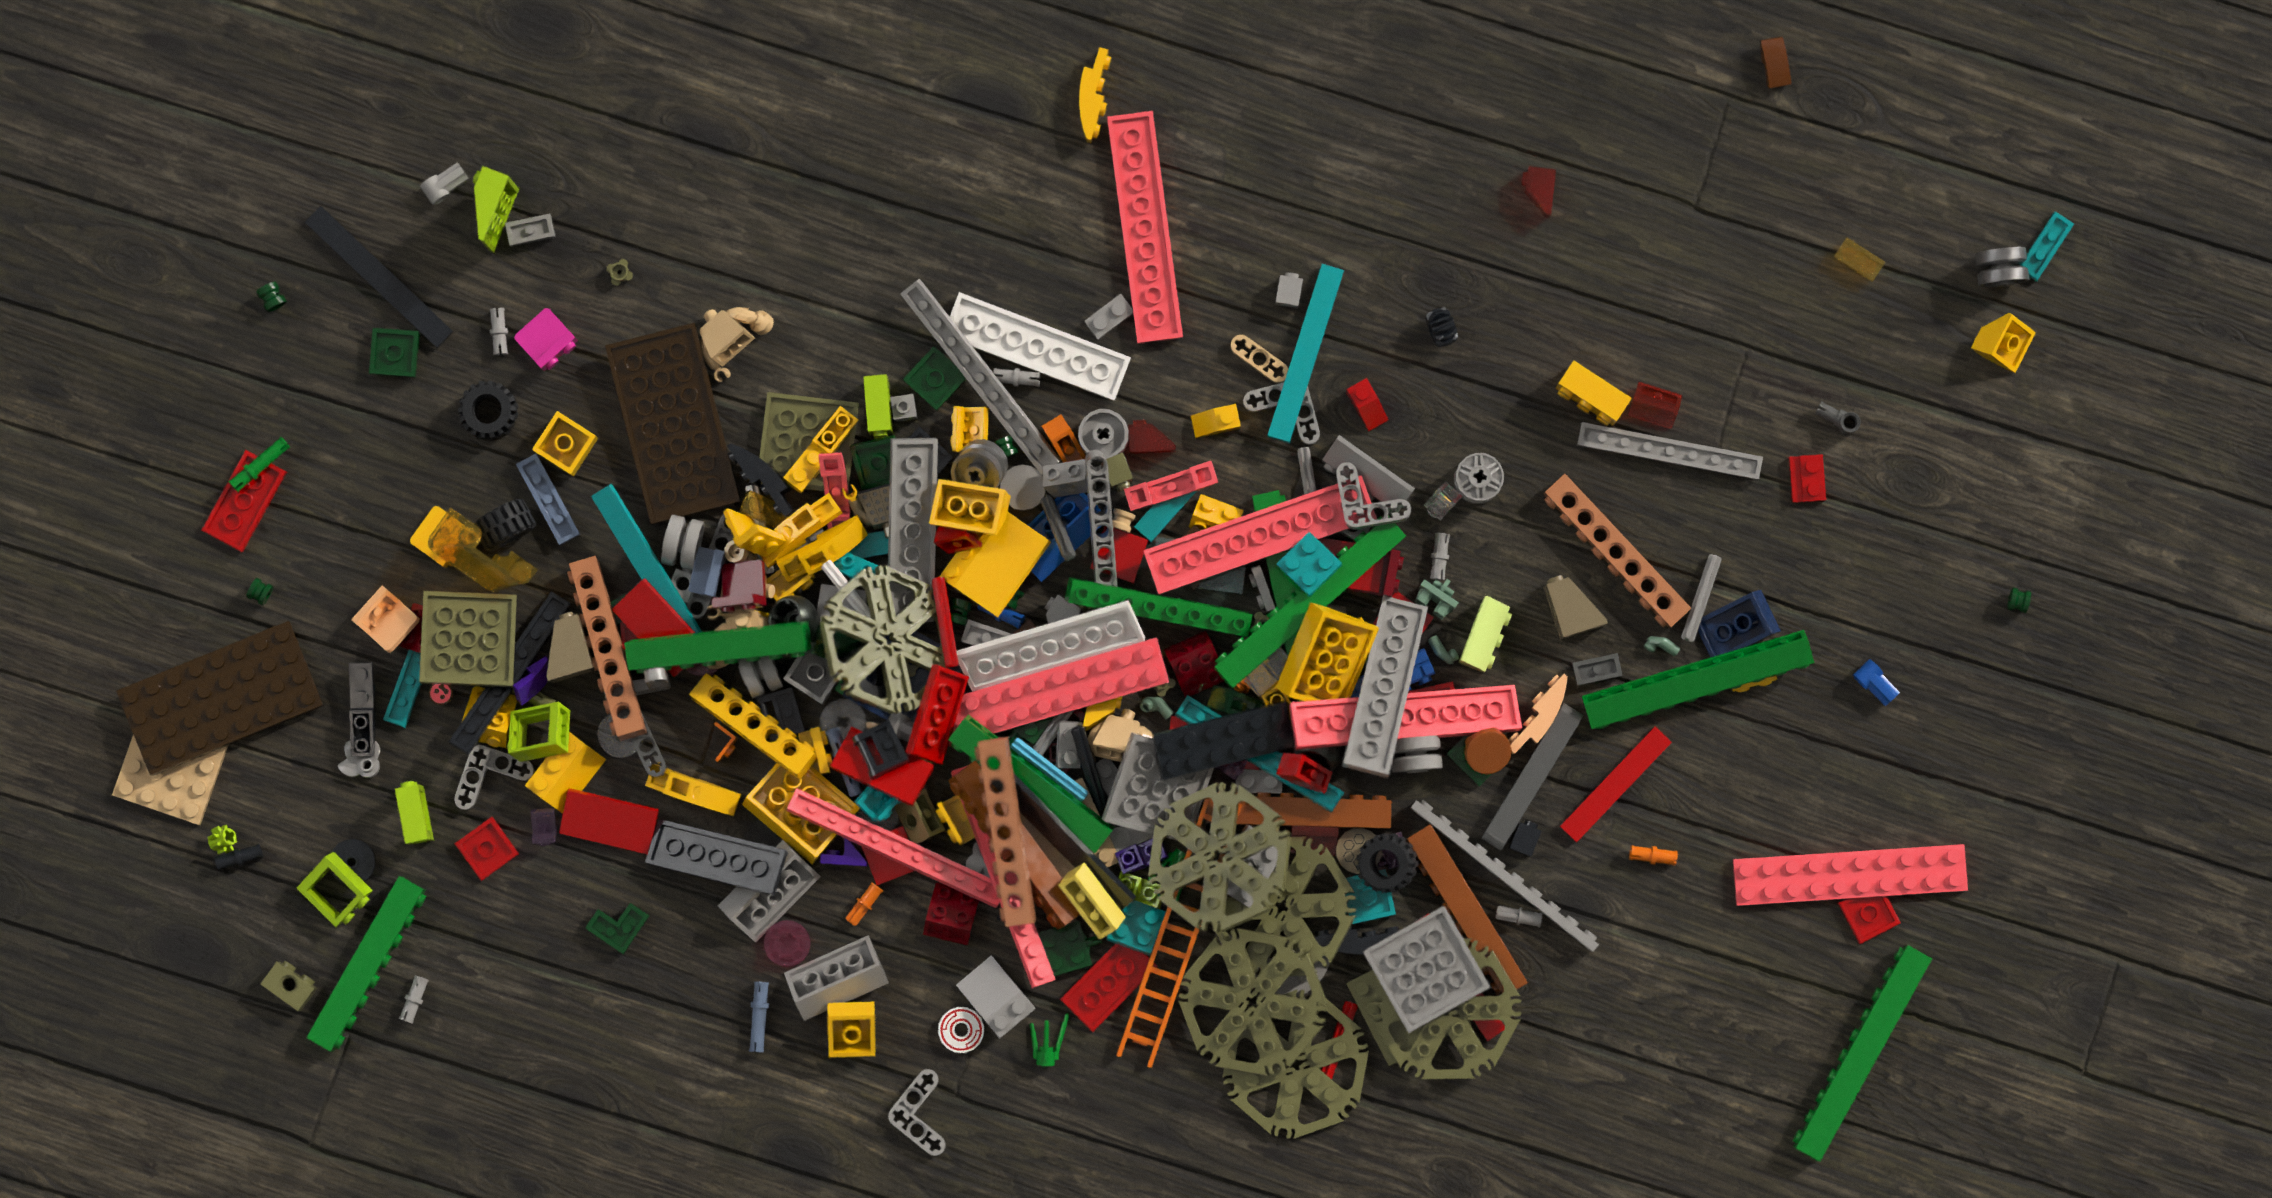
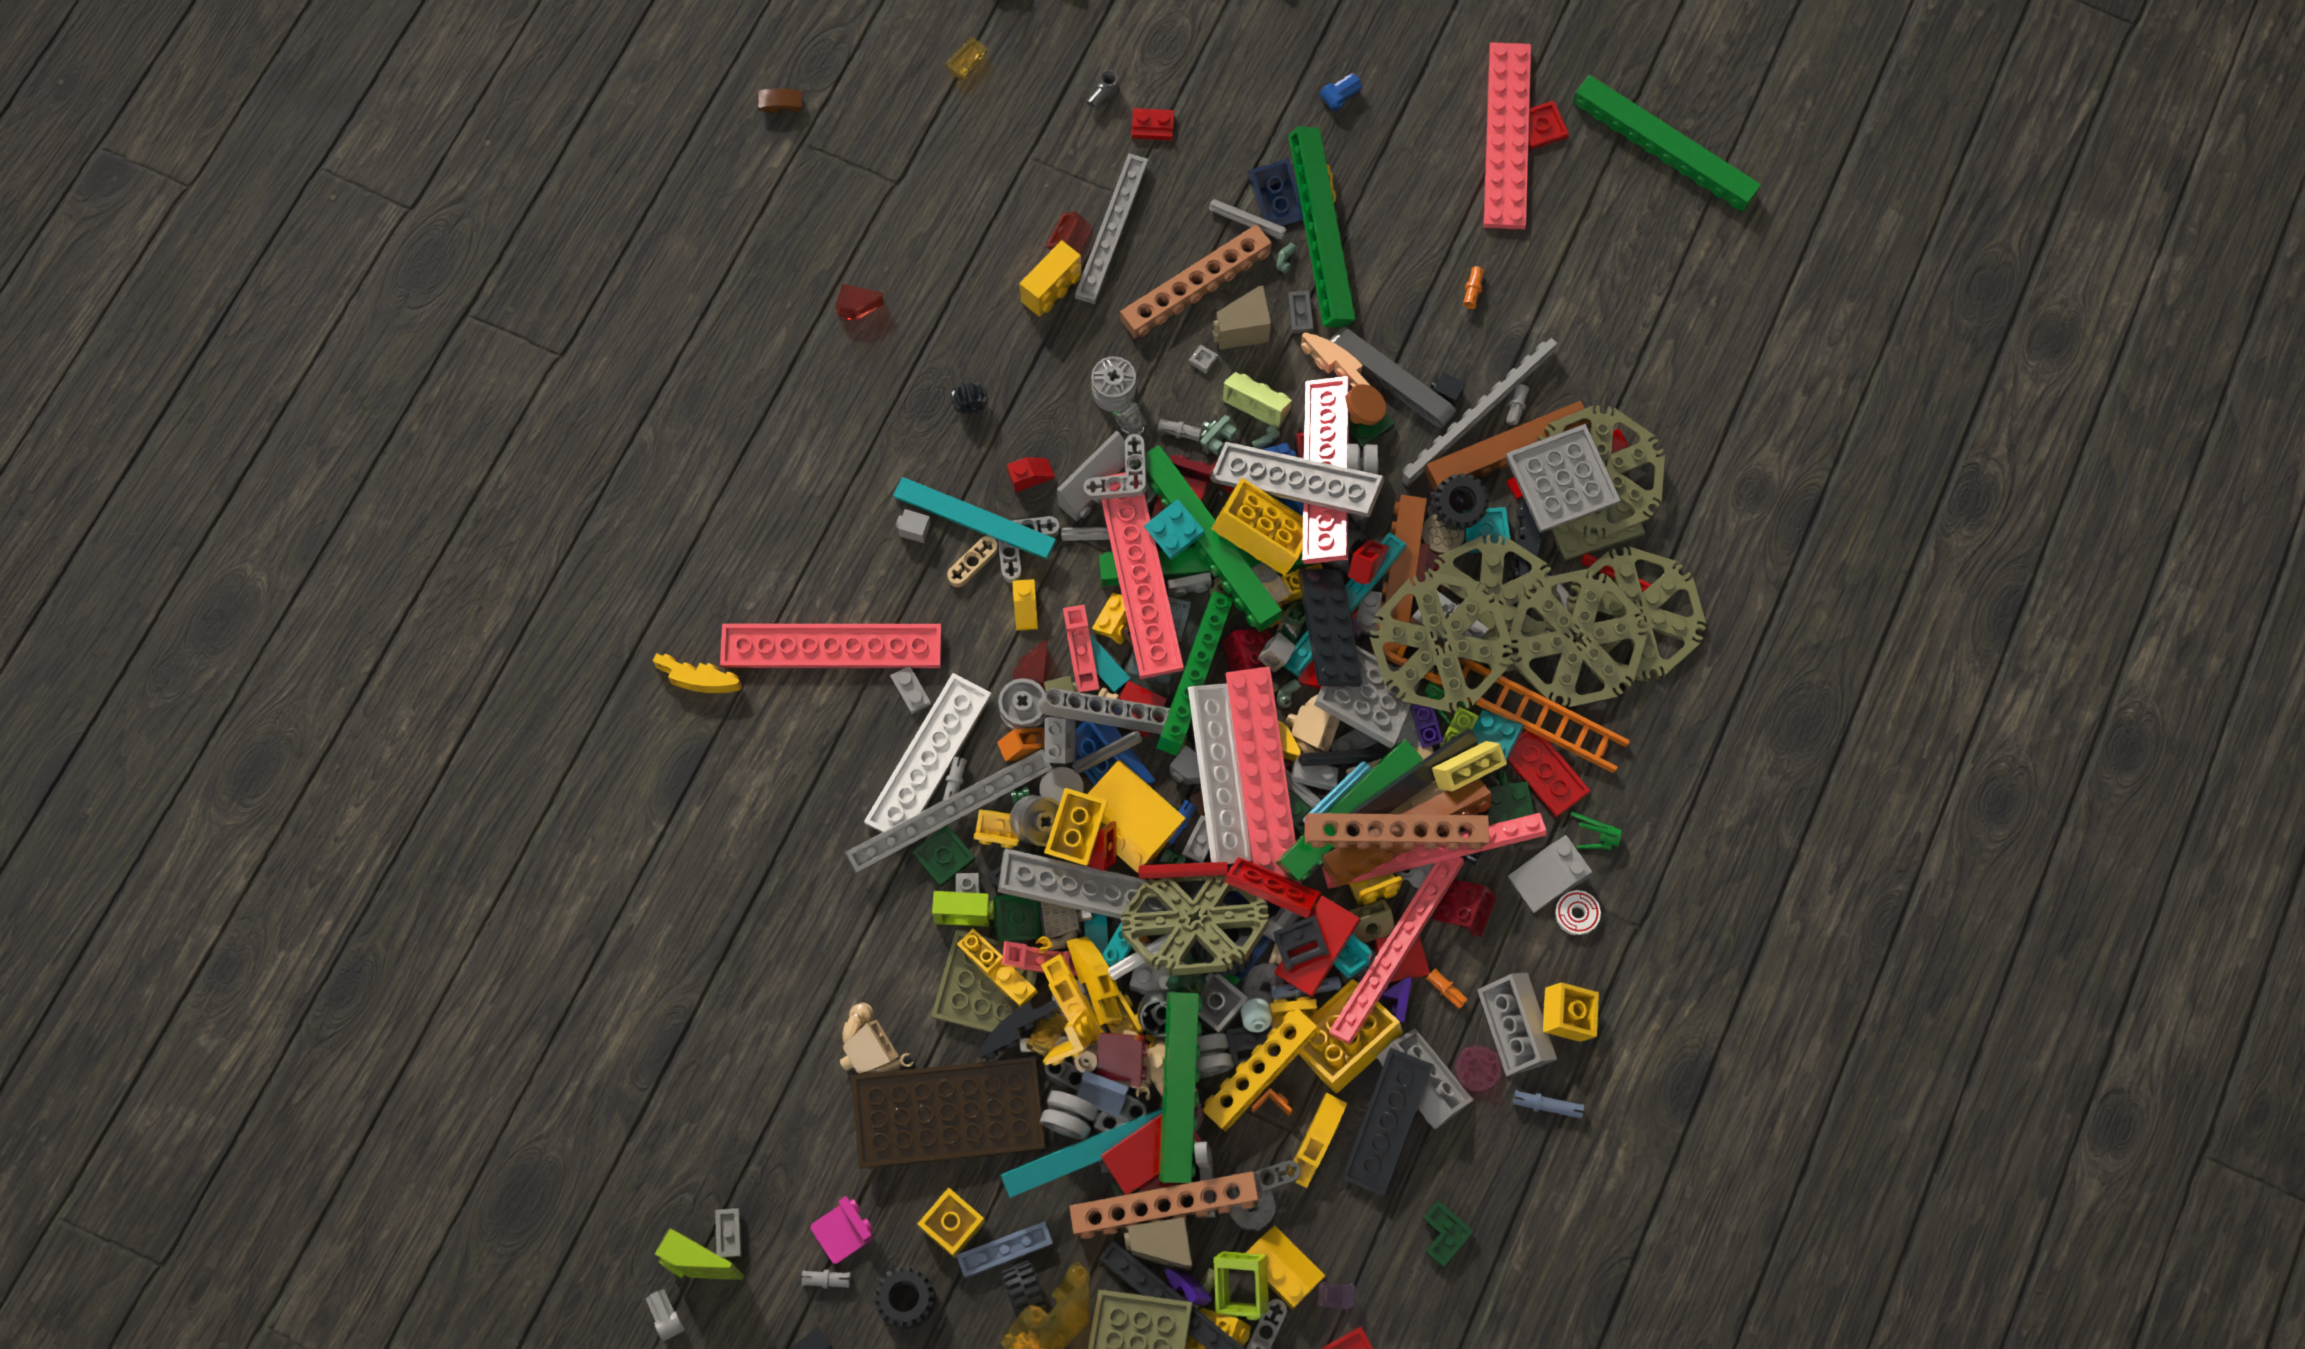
camera: 85 degrees left, 15 degrees down
red tile [559,788,659,854] -> none
olive plate [606,259,633,286] -> none
light grey beam [888,1069,946,1156] -> none
red tile [1559,726,1672,842] -> none
none -> light grey tile [1189,344,1218,374]
none -> light aqua head [1240,998,1272,1032]
none -> light grey brick [1258,632,1295,672]

